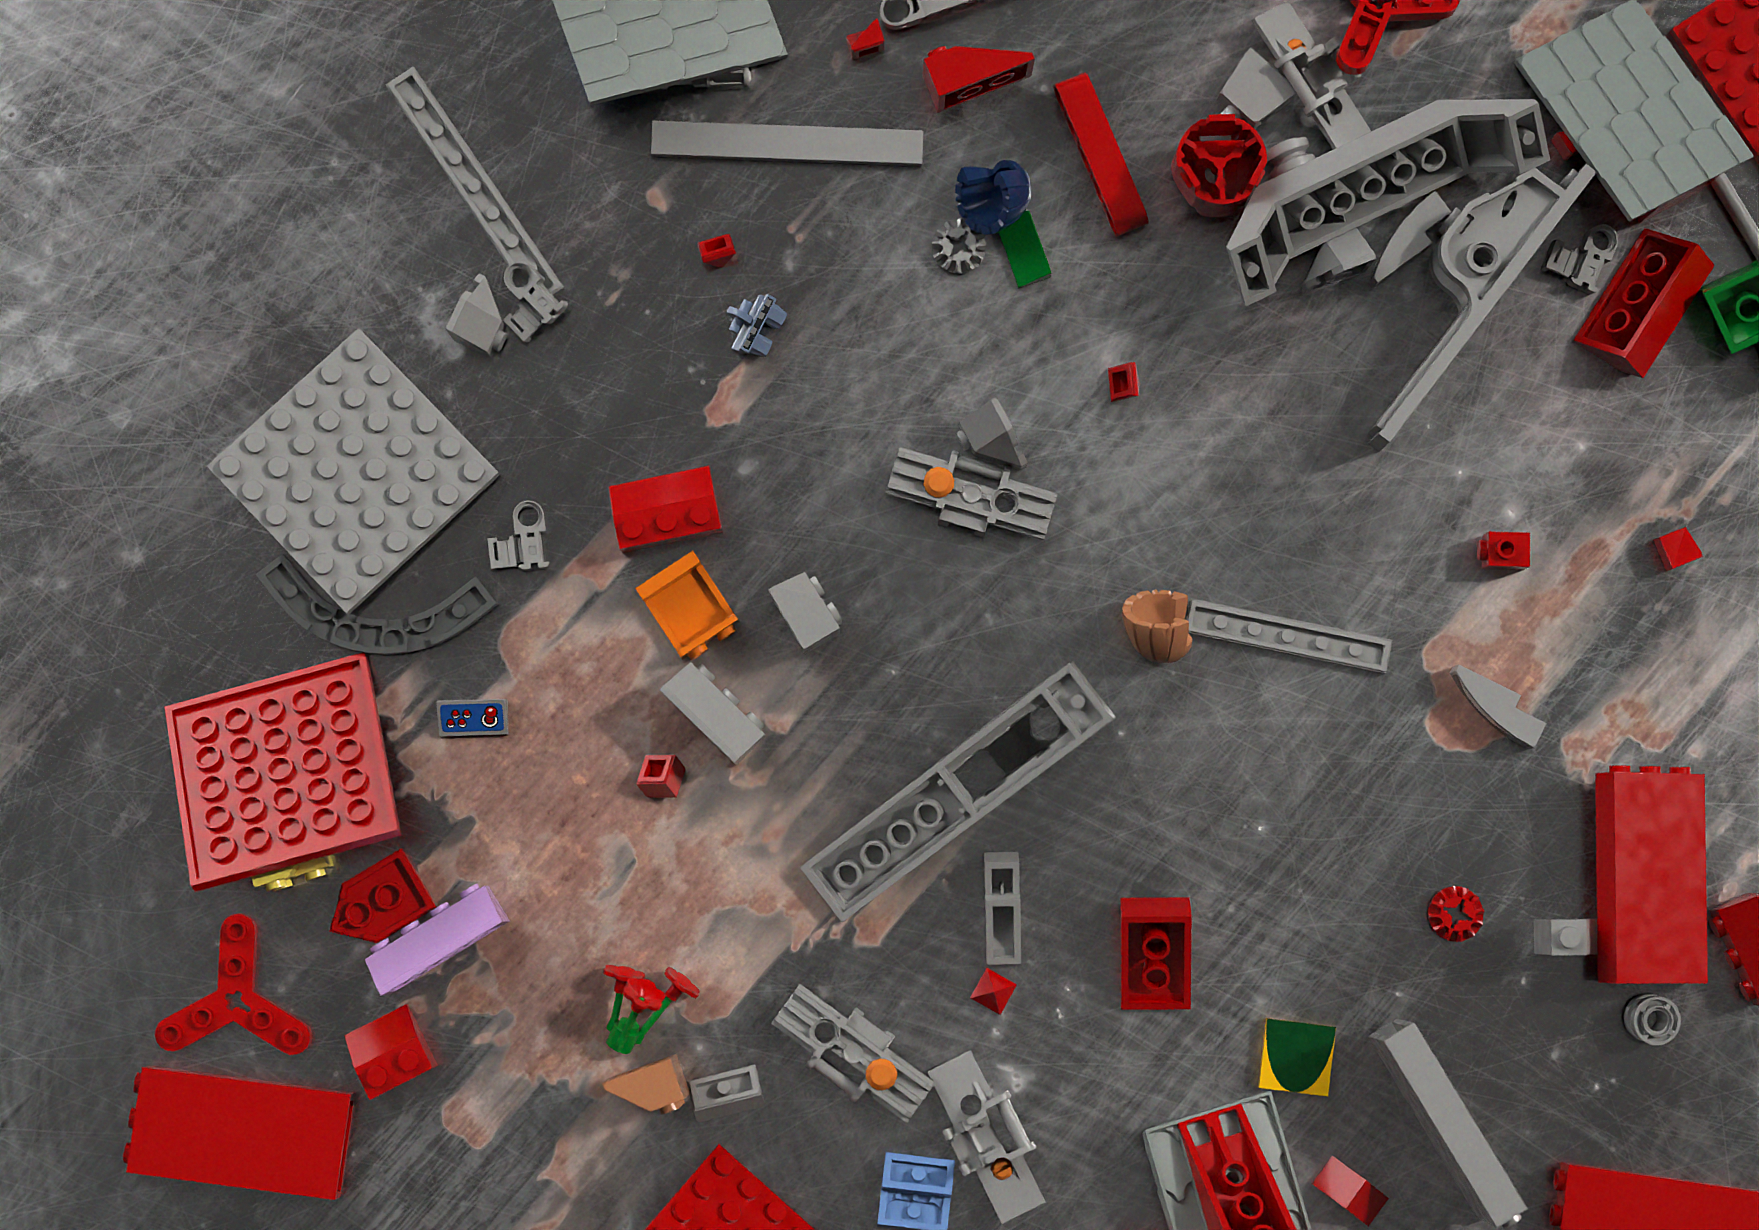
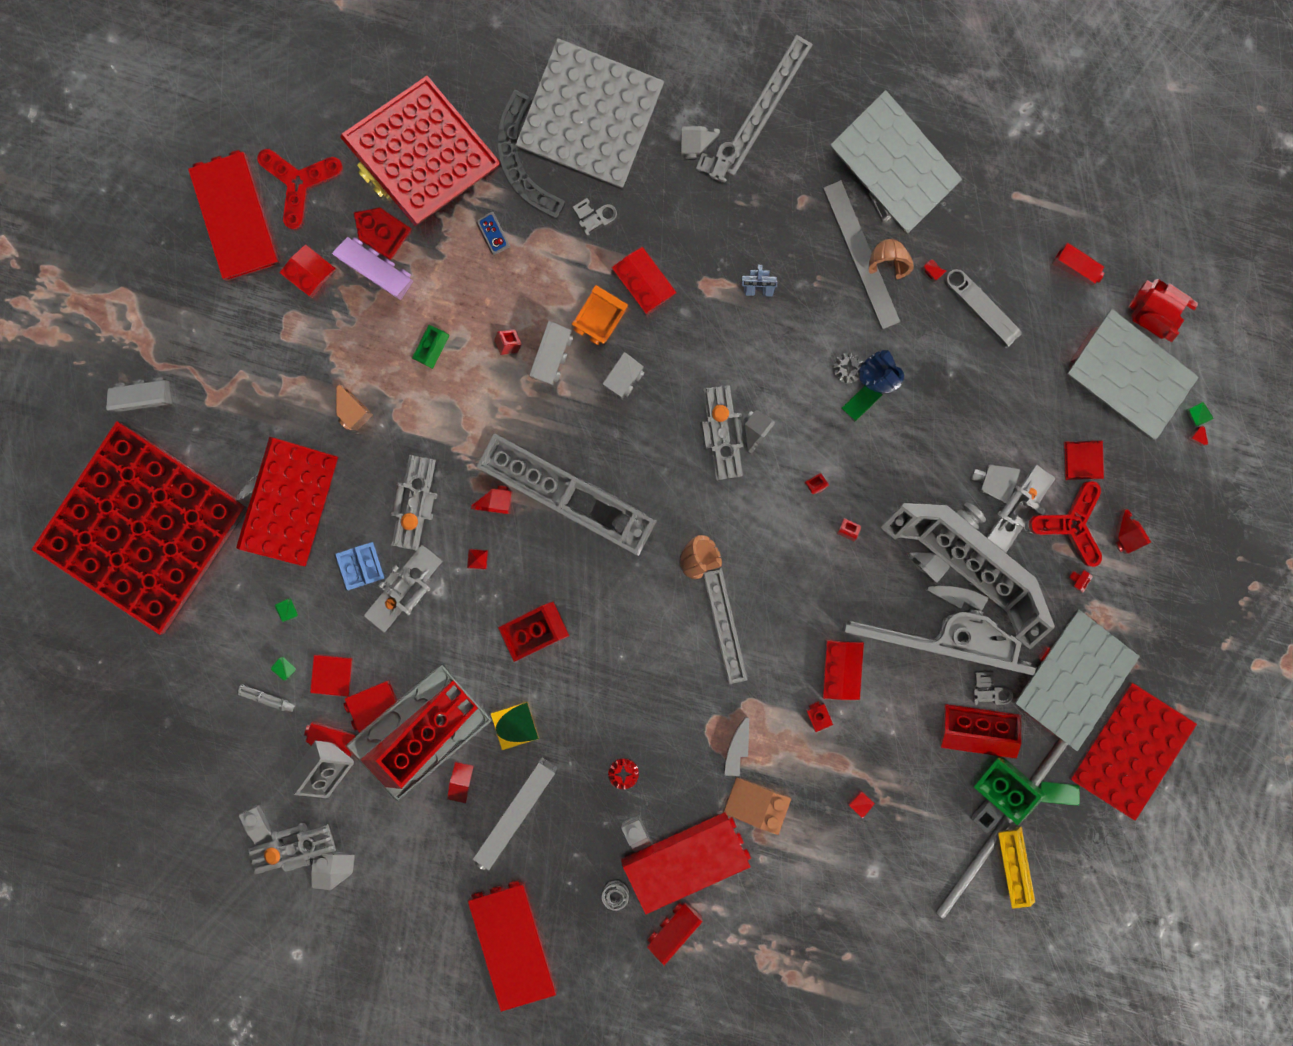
camera: 70 degrees right, 5 degrees up
plant [603,965,700,1054] -> none
light grey slope [688,1065,765,1122] -> none
red slope [697,234,736,268] -> none
red slope [923,46,1035,113] -> none
light grey slope [984,852,1021,965] -> none
red beam [1053,72,1149,237] -> none
red piece [1171,114,1267,217] -> none
none -> green slope [412,325,450,369]
none -> red slope [471,486,513,514]
none -> nougat slope [723,777,791,835]
none -> red slope [822,640,864,700]
none -> red slope [837,518,861,541]
none -> nougat hair [869,239,914,279]
none -> red tile [1069,570,1093,593]

